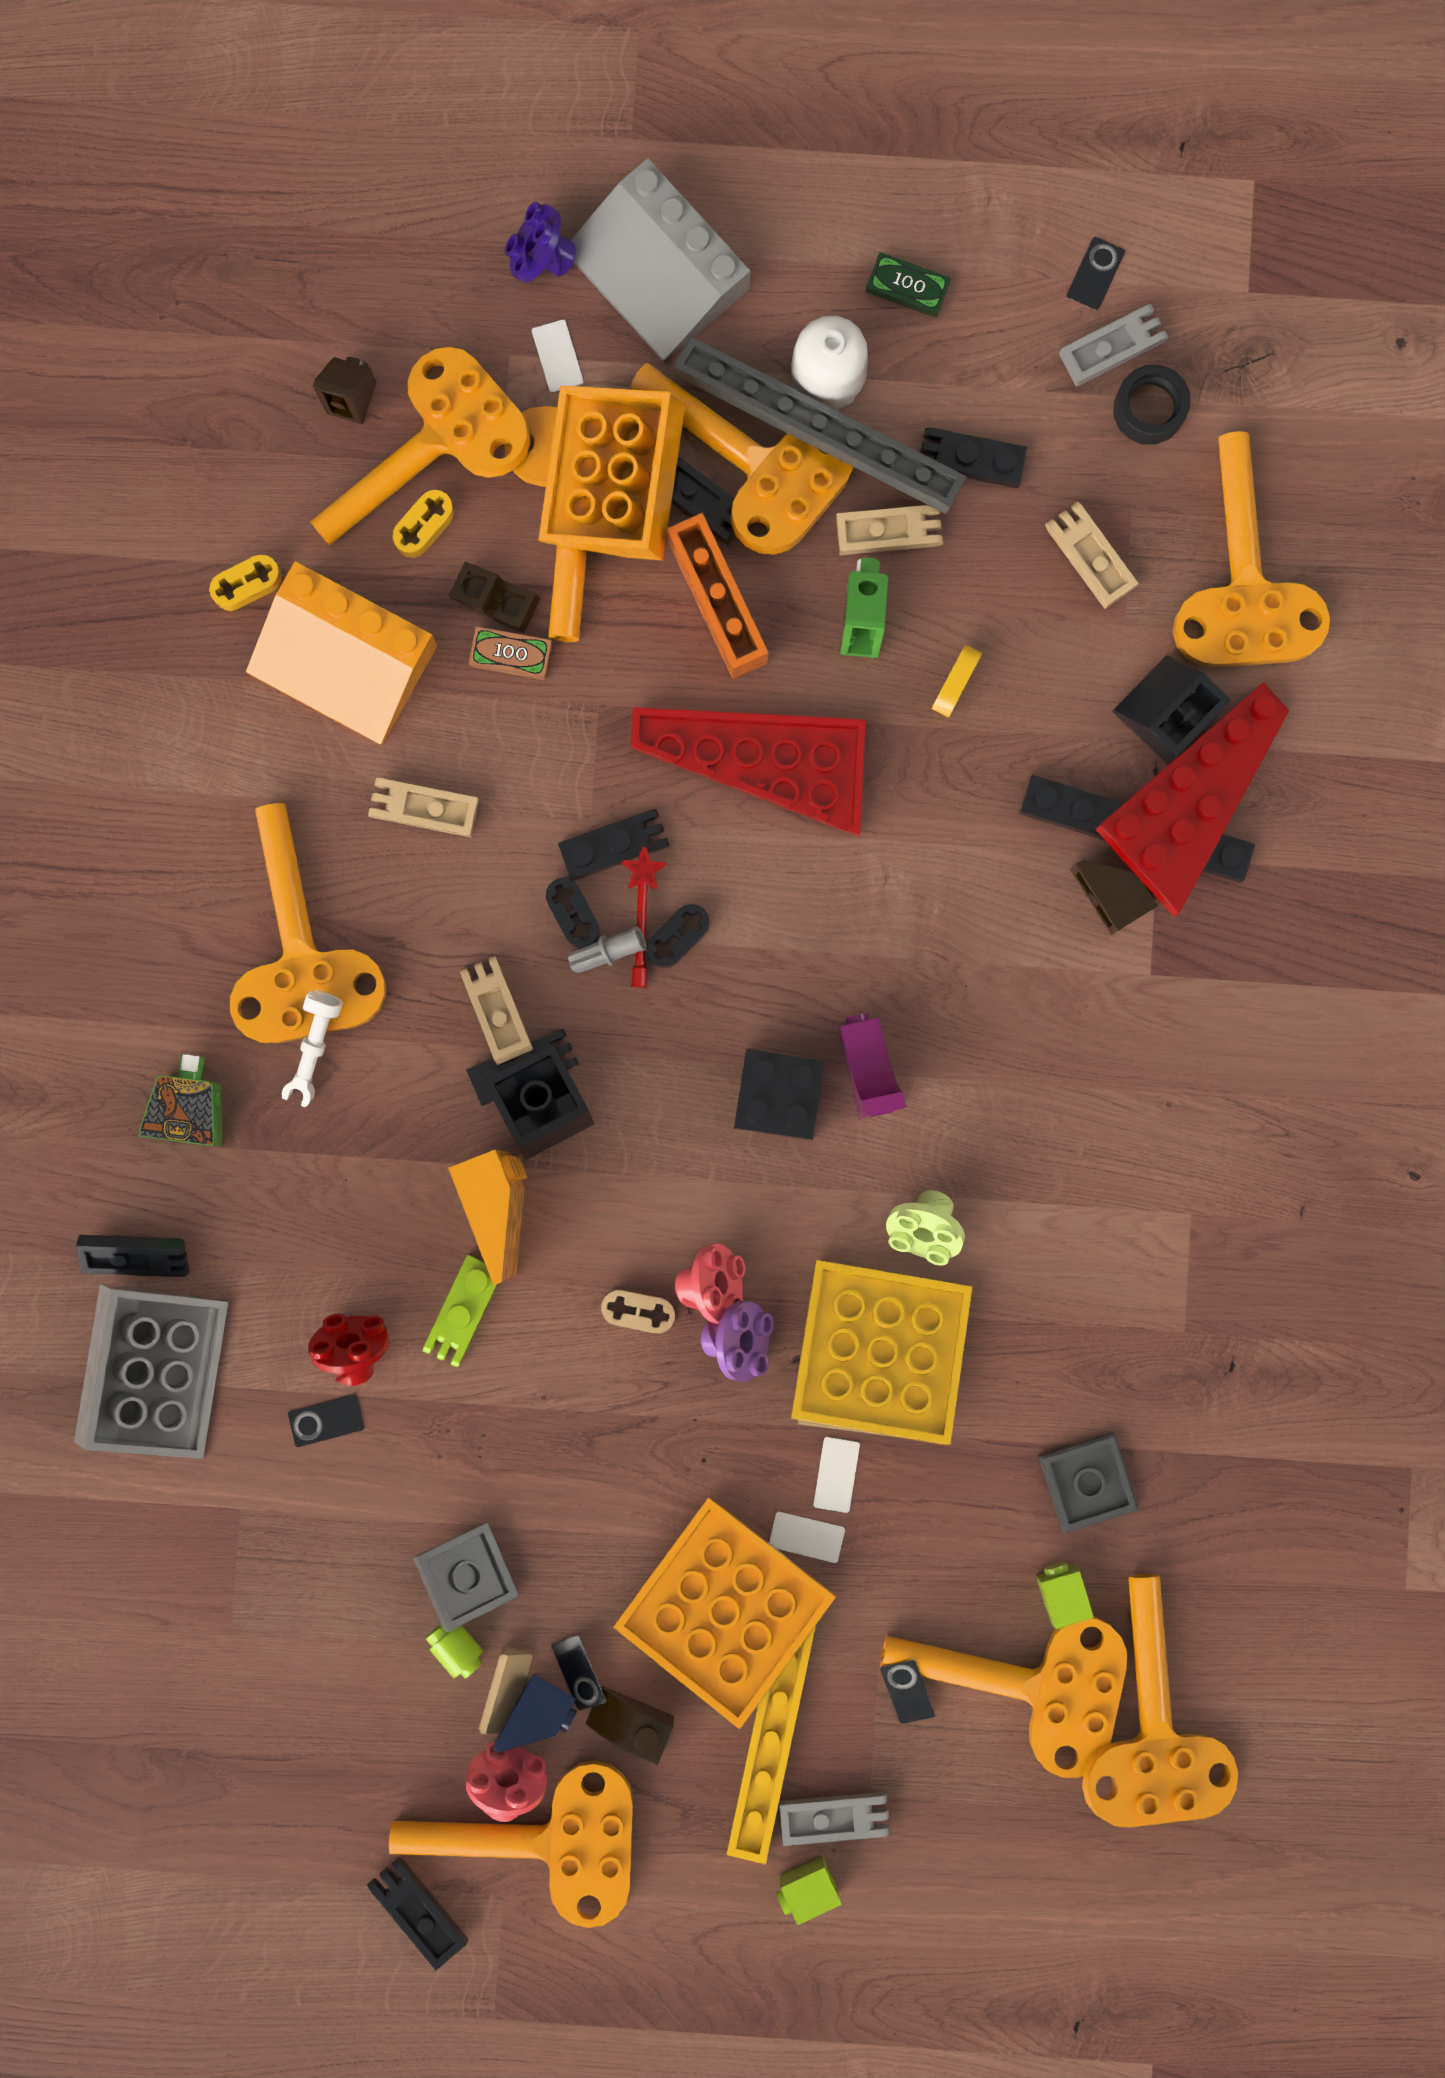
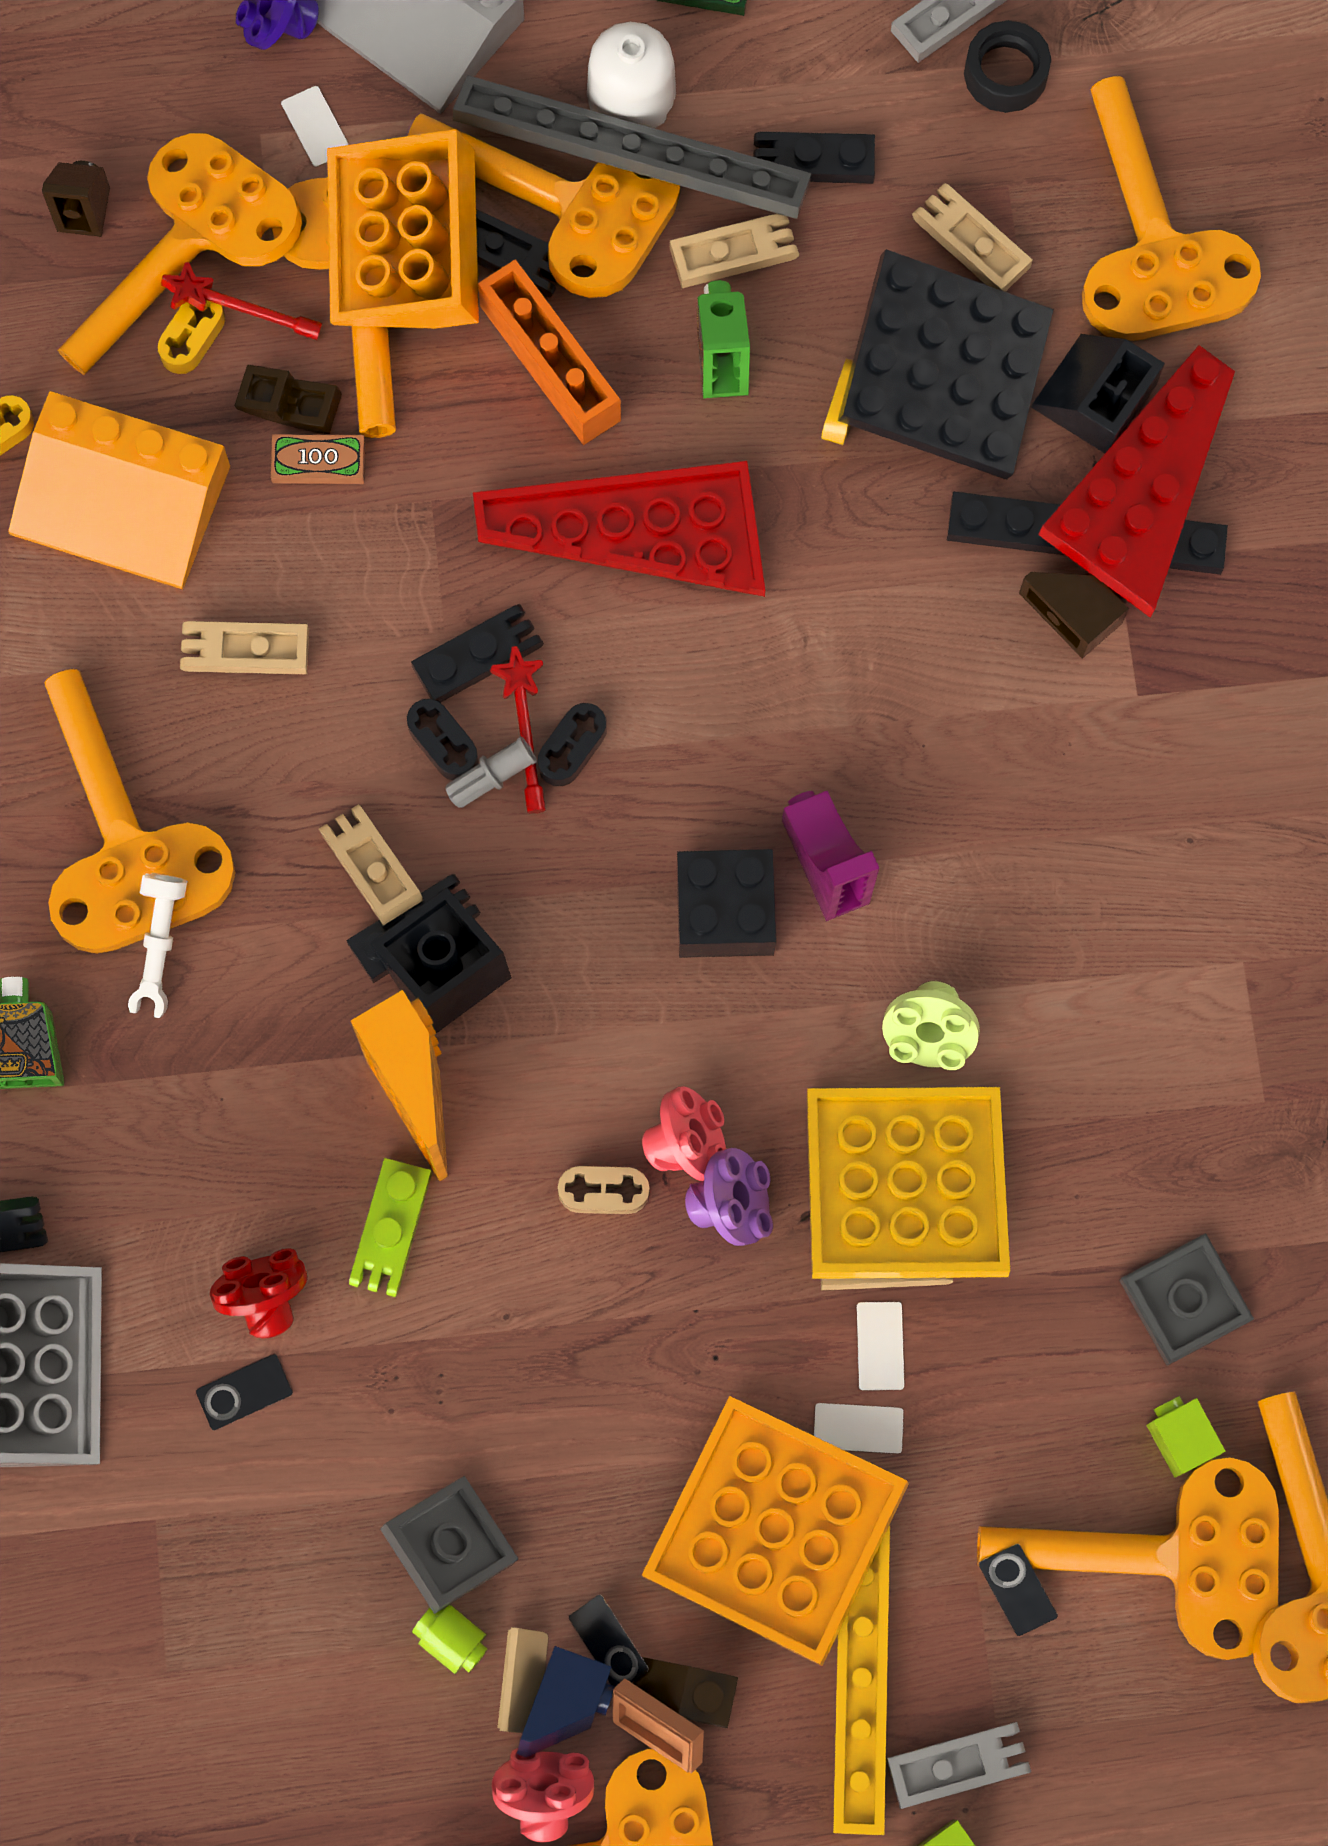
camera: 10 degrees left, 10 degrees down
none -> red piece [161,262,322,340]
none -> nougat tile [613,1678,704,1774]
none -> black plate [838,249,1054,480]

